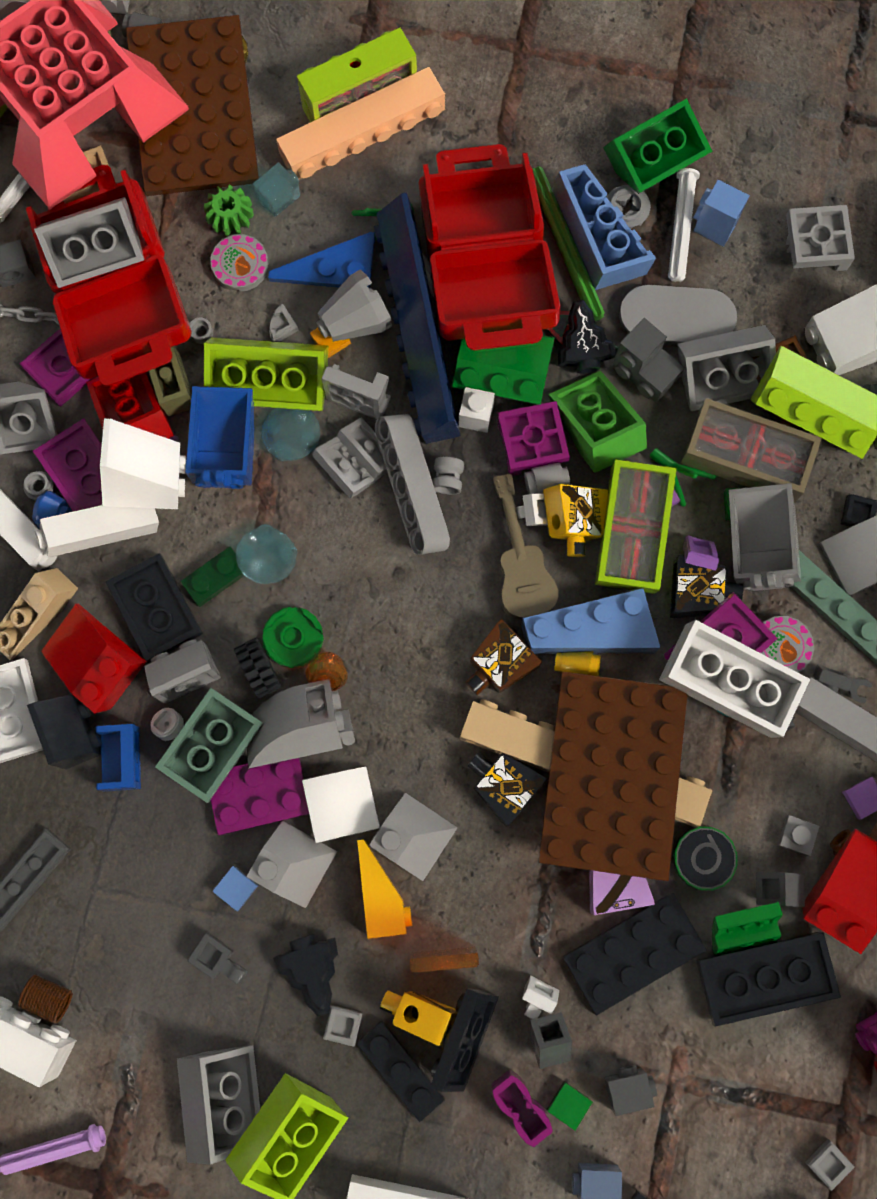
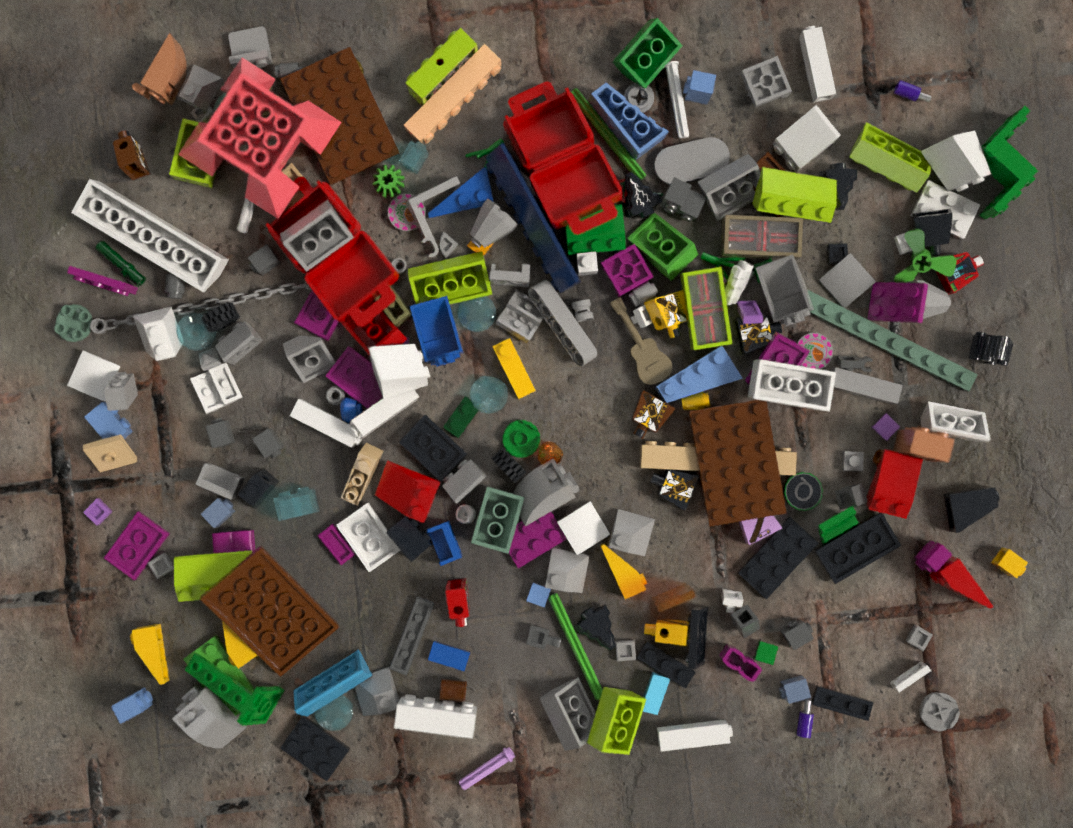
camera: 20 degrees left, 10 degrees up
none -> light grey hinge [405,176,460,257]
none -> blue tile [428,641,470,671]
none -> red torso [446,578,470,627]
none -> yellow slope [493,338,535,399]
none -> bright green axle [548,593,603,700]
none -> medium azure slope [643,672,670,715]
none -> white rock [725,260,754,305]

